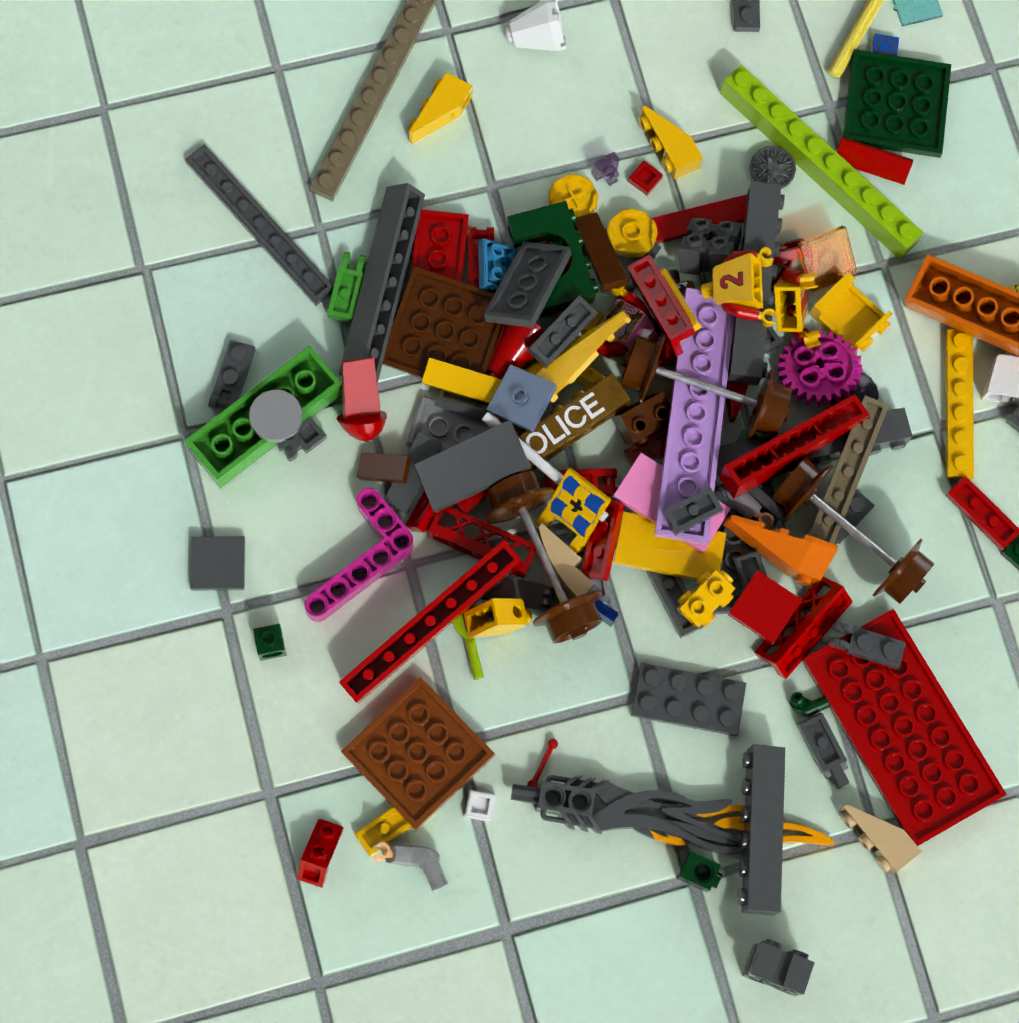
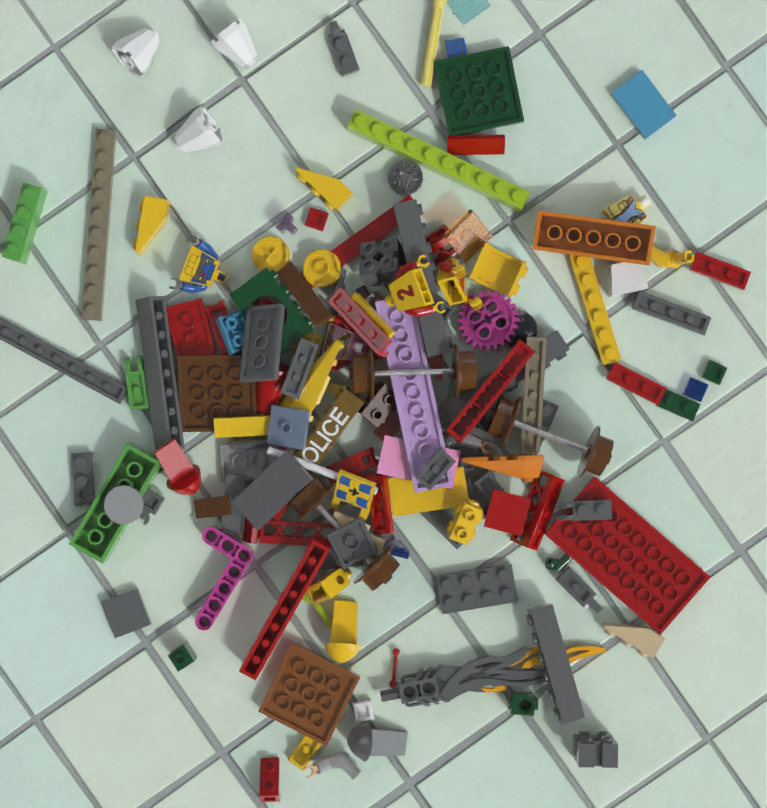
camera: 15 degrees left, 15 degrees up
none -> bright green brick [1,182,48,264]
none -> torso [169,232,228,293]
none -> yellow piece [325,600,362,663]
none -> dark grey tile [326,517,378,569]
none -> piece [347,723,408,762]

